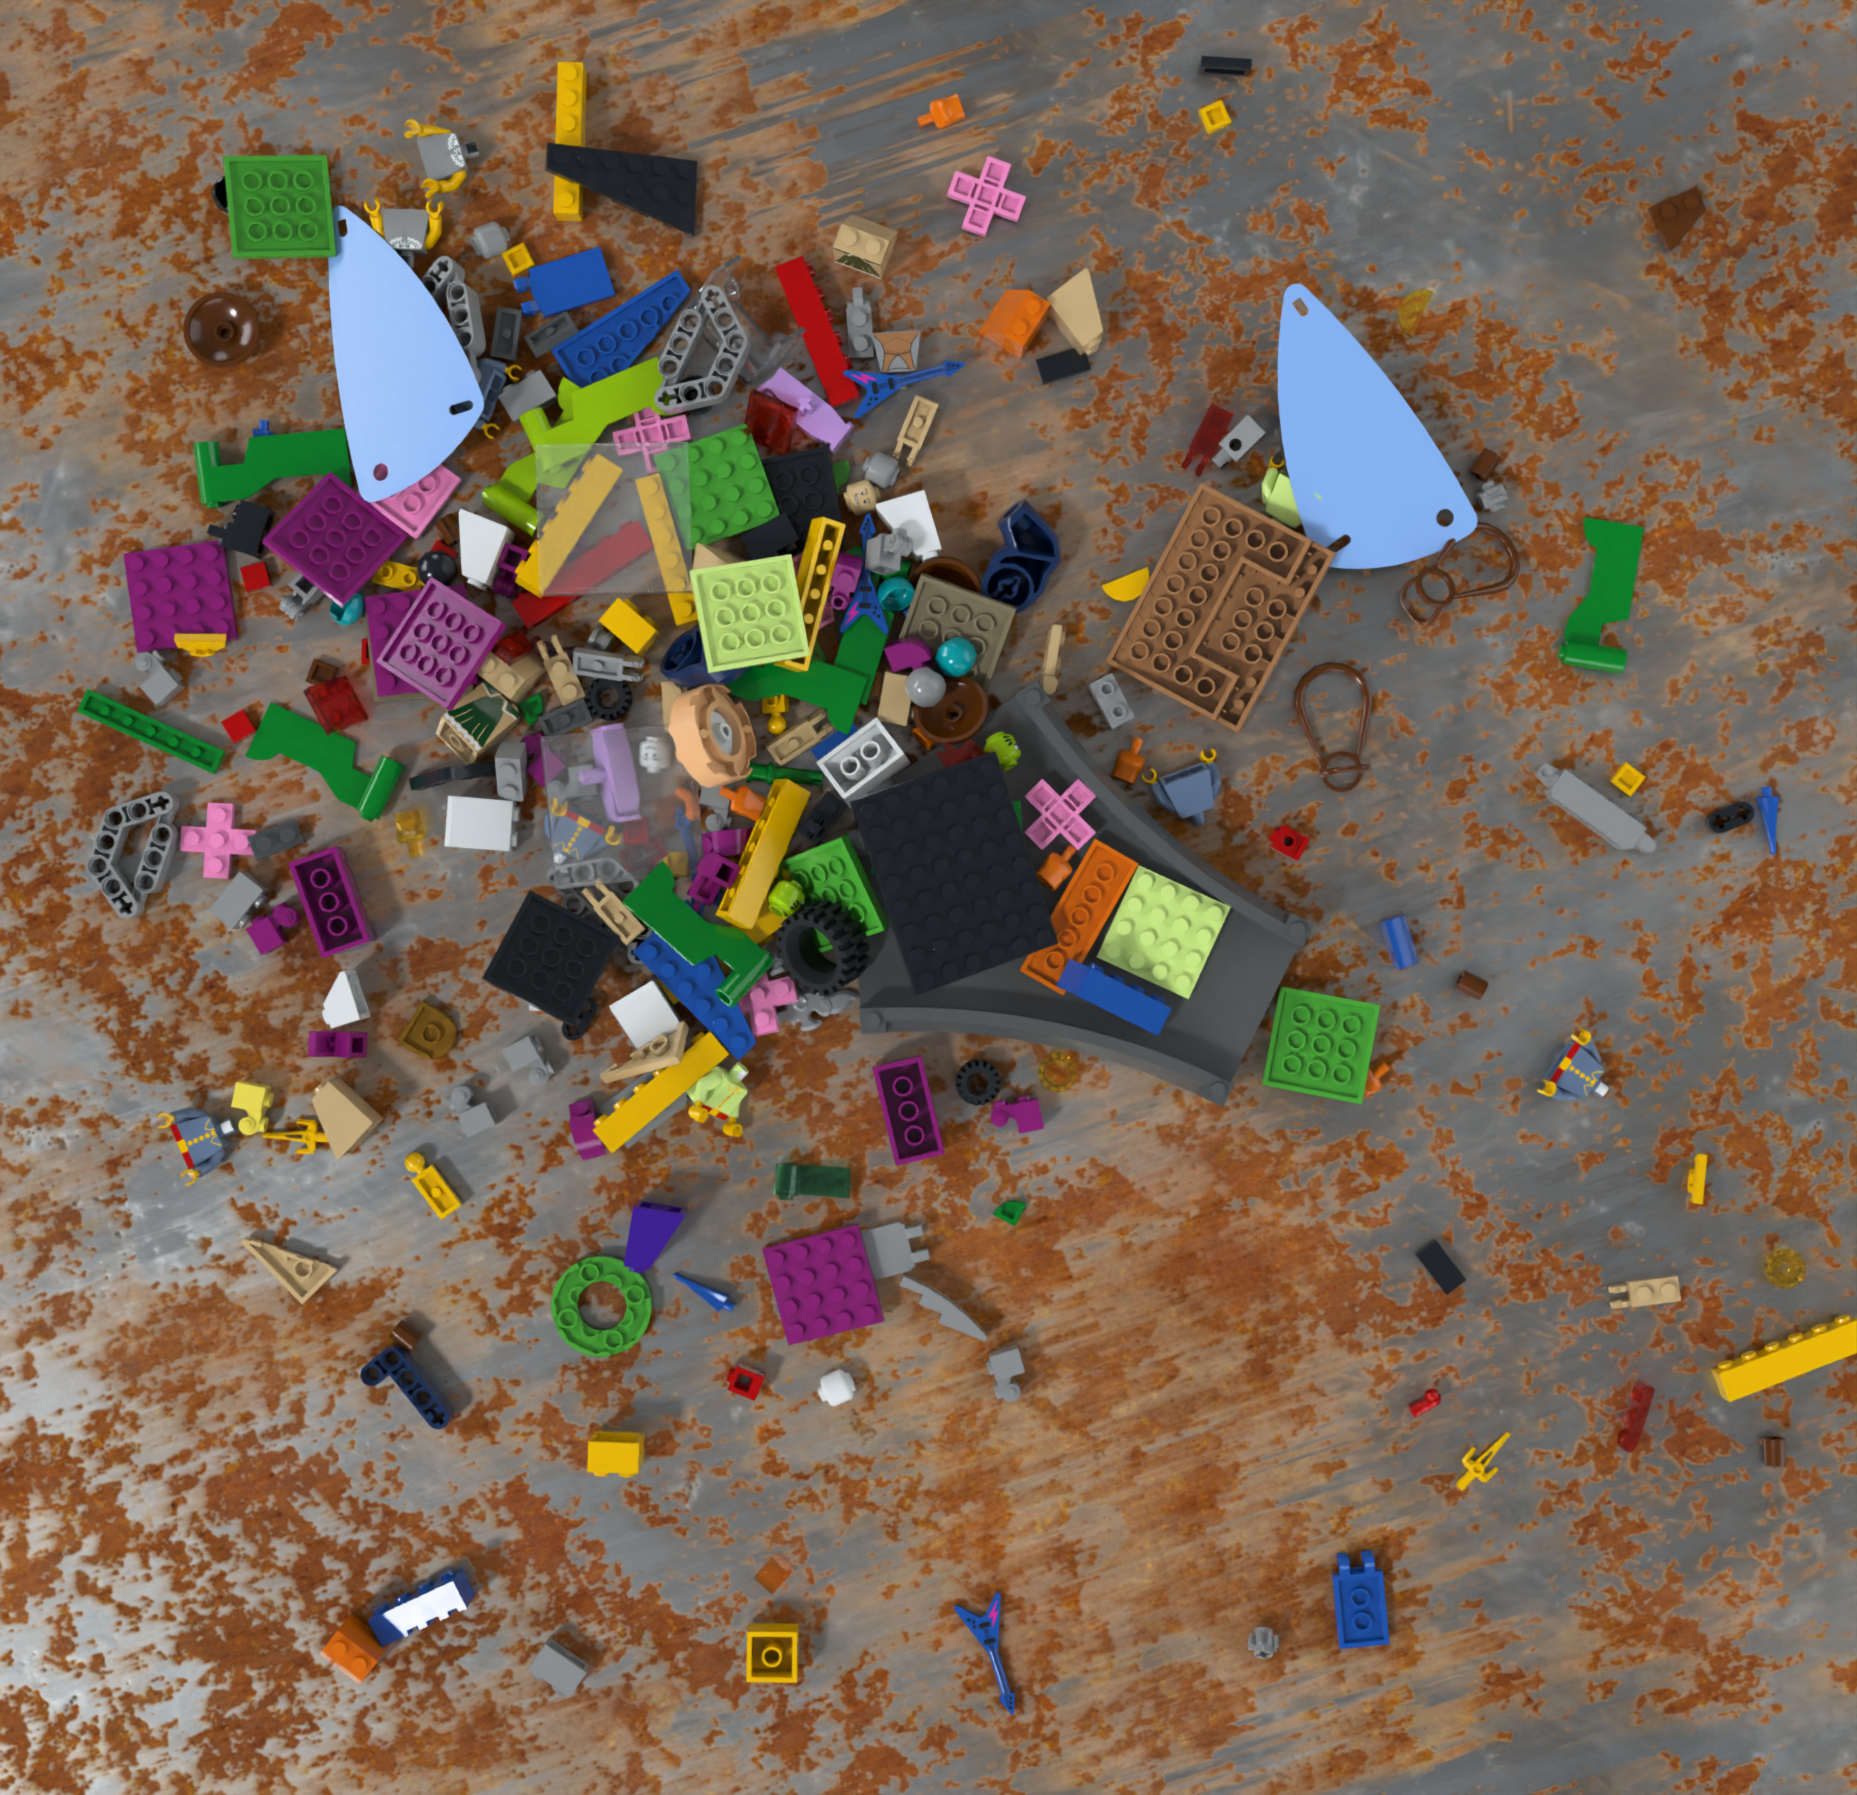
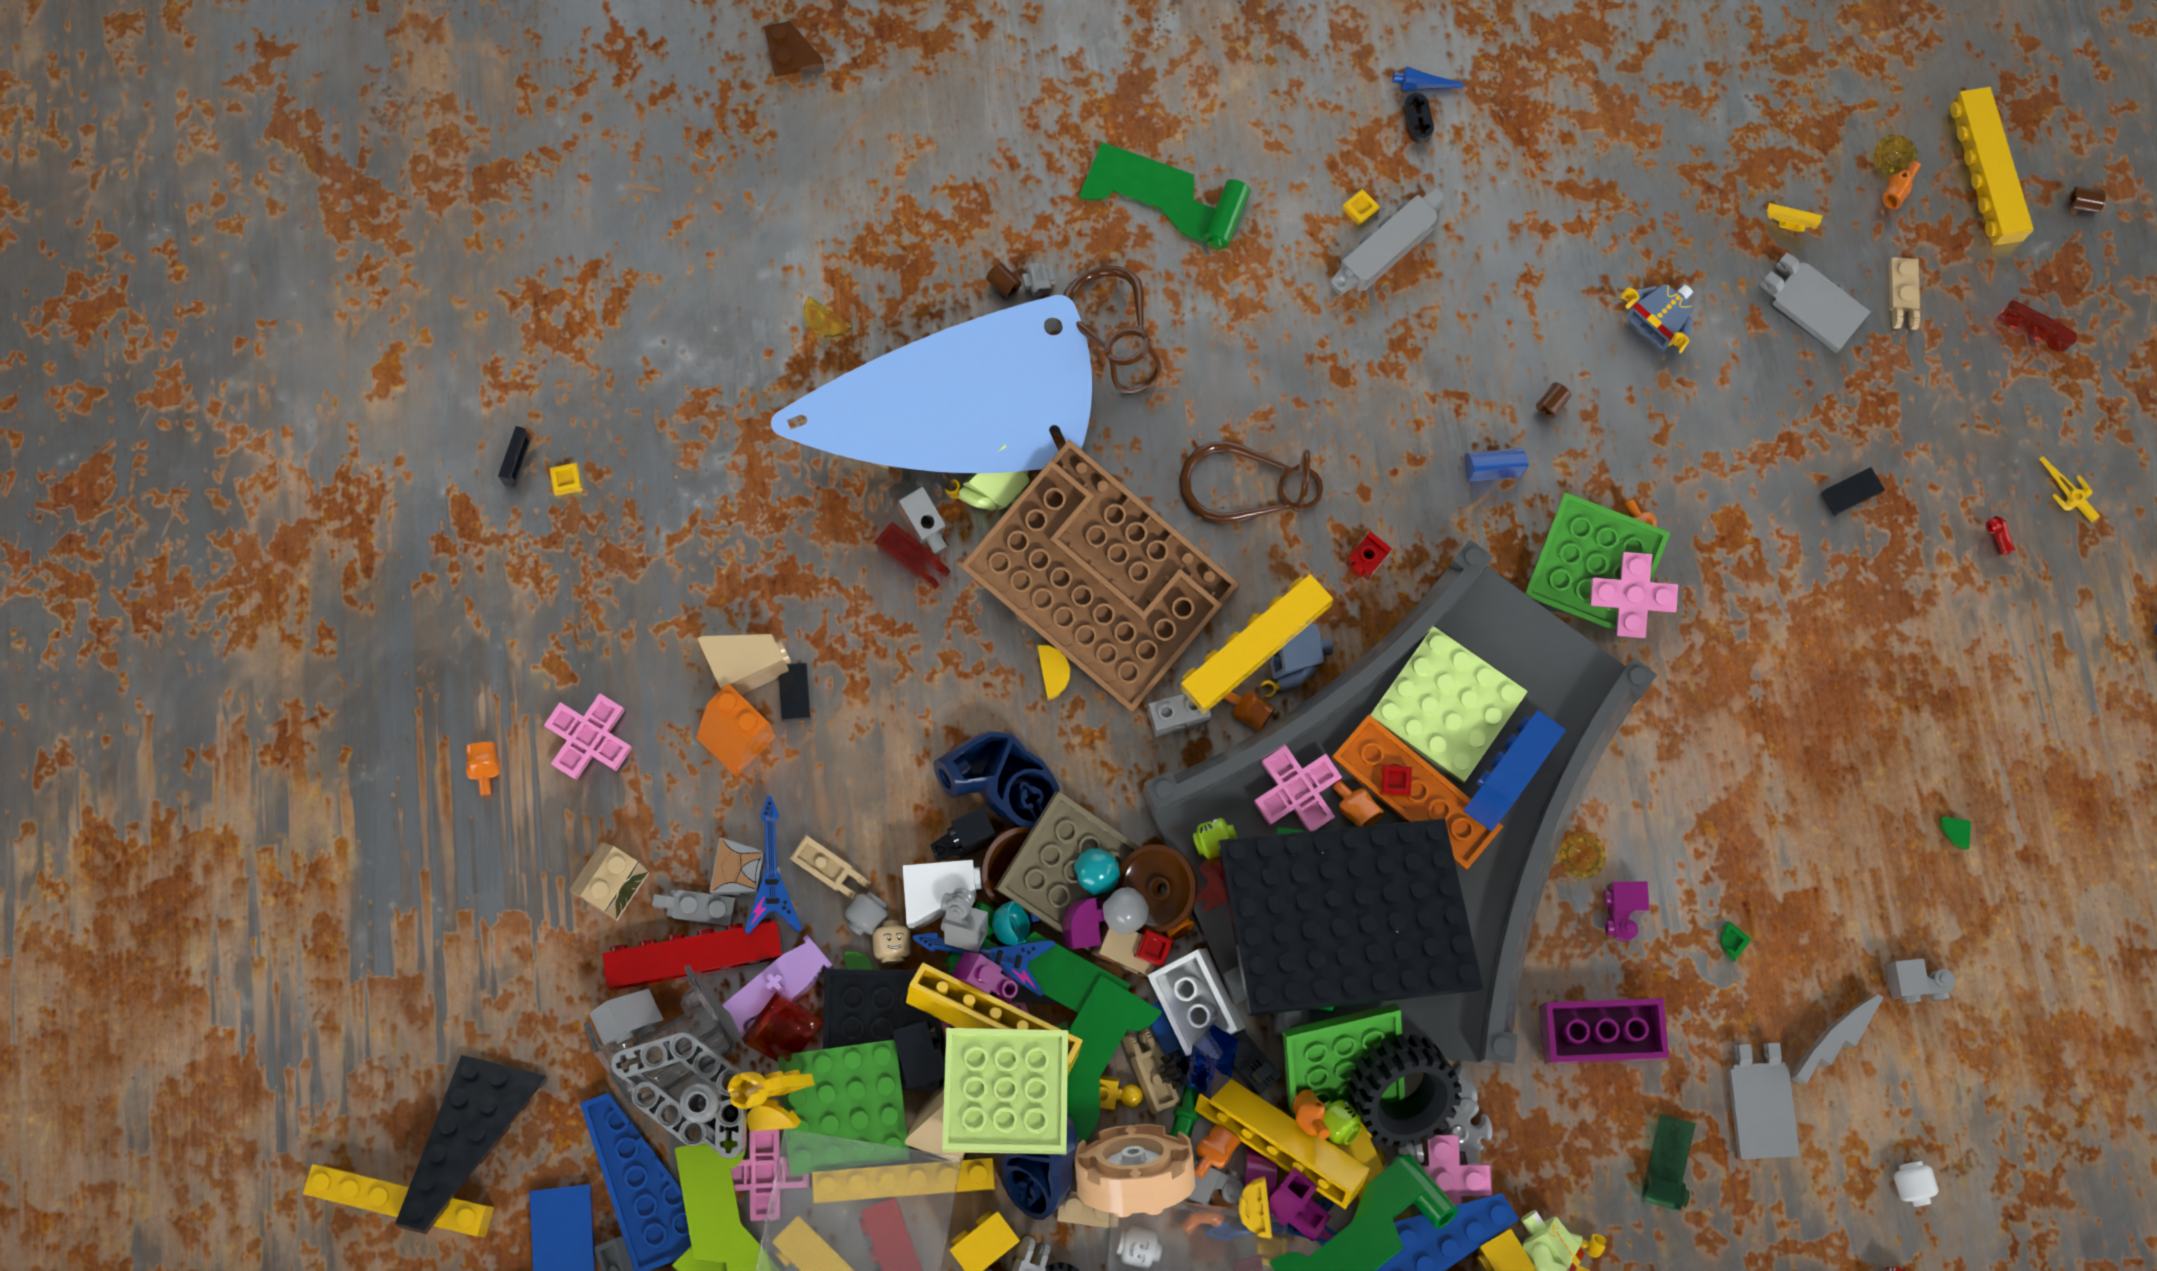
camera: 80 degrees left, 15 degrees down
magenta plate [762,1223,885,1346] -> none
black tyre [956,1060,1001,1106] -> none
tan hinge [1040,624,1065,696] -> none
none -> light grey brick [589,989,663,1046]
none -> light grey head [679,1083,722,1123]
none -> yellow plate [727,1070,815,1109]
none -> yellow tile [747,1099,801,1131]
none -> black hinge [930,807,996,862]
none -> red tile [1134,929,1173,968]
none -> black gear [1157,1050,1196,1089]
none -> yellow brick [1181,574,1333,715]
none -> clear blue brick [1186,1024,1238,1100]
none -> yellow tile [1238,1176,1272,1238]
none -> orange piece [1293,1090,1330,1139]
none -> red tile [1380,765,1412,797]
none -> bright pink plate [1589,552,1678,638]
none -> light grey tile [1759,252,1871,353]
none -> orange piece [1882,161,1921,210]
none -> green tile [1939,817,1971,850]

